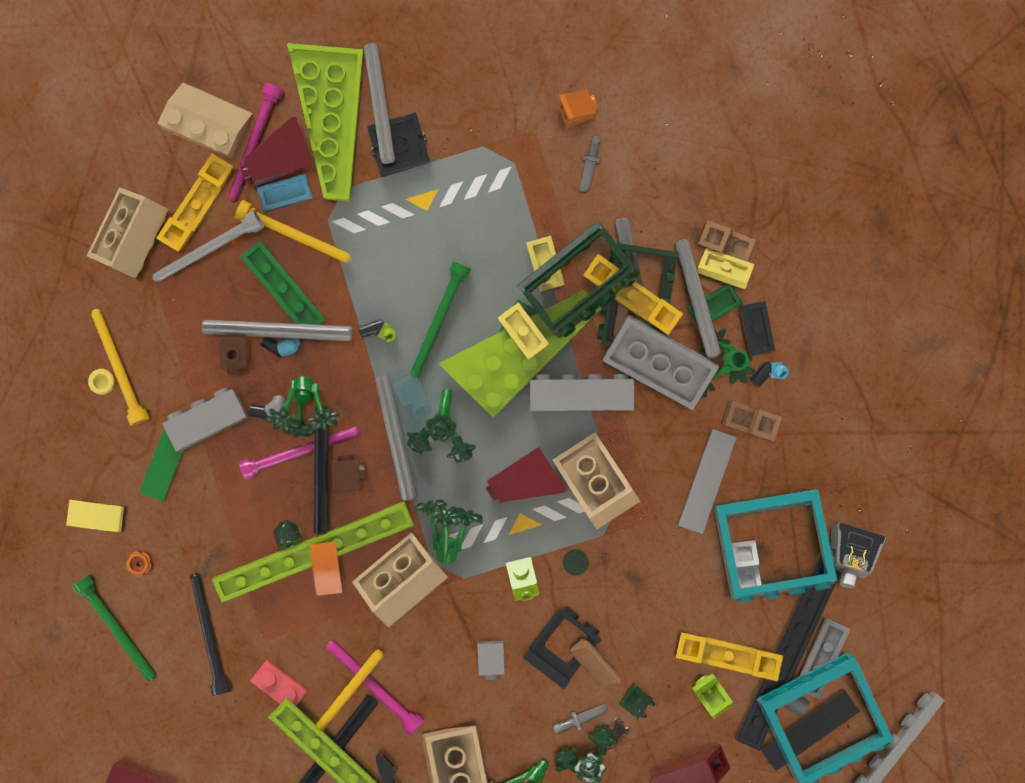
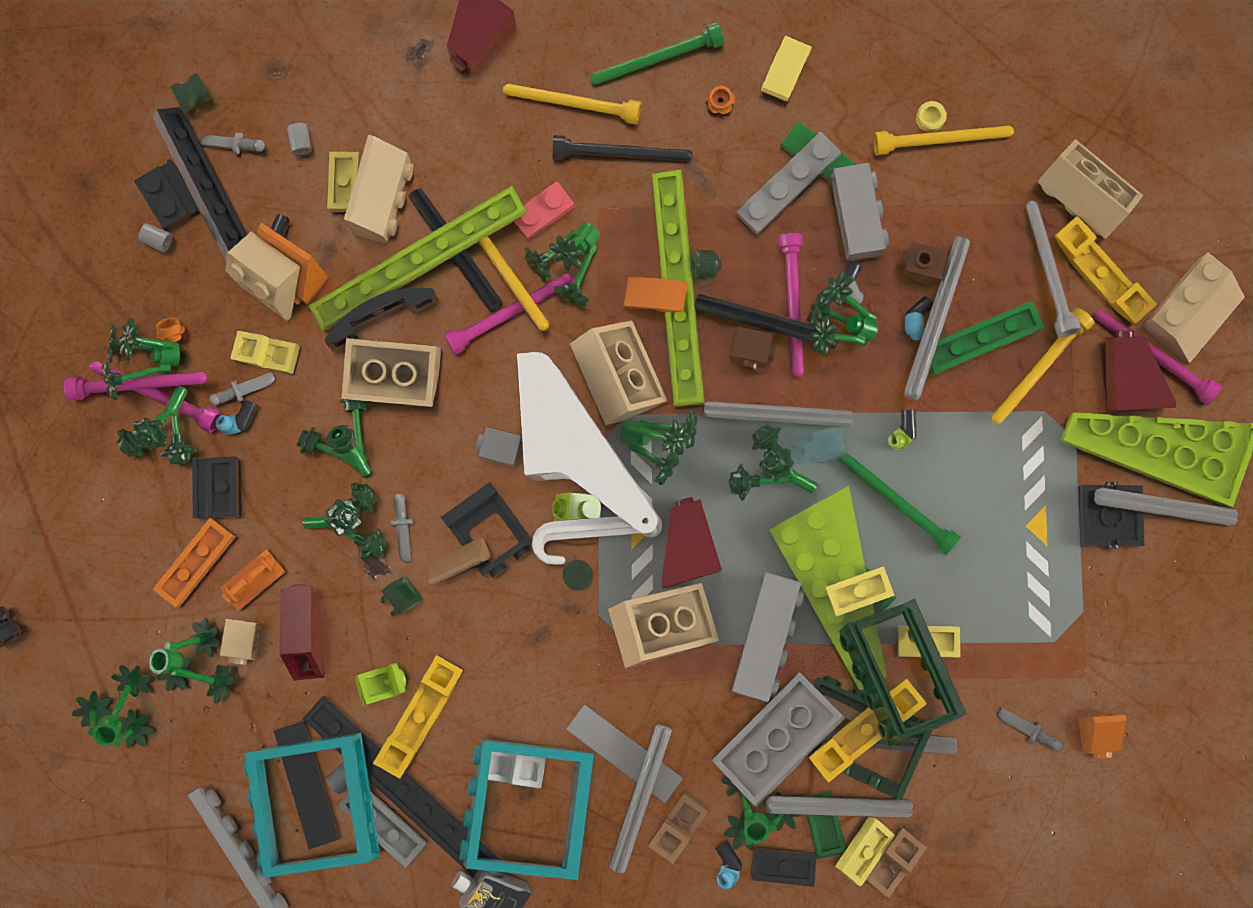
camera: 115 degrees right, 5 degrees down
medium azure tile [257,173,313,213] -> none
none -> yellow piece [503,84,641,125]
none -> white piece [517,352,663,565]
none -> dark green plant [525,222,600,307]
none -> light grey axle [609,724,672,873]
none -> light grey plate [736,132,841,235]

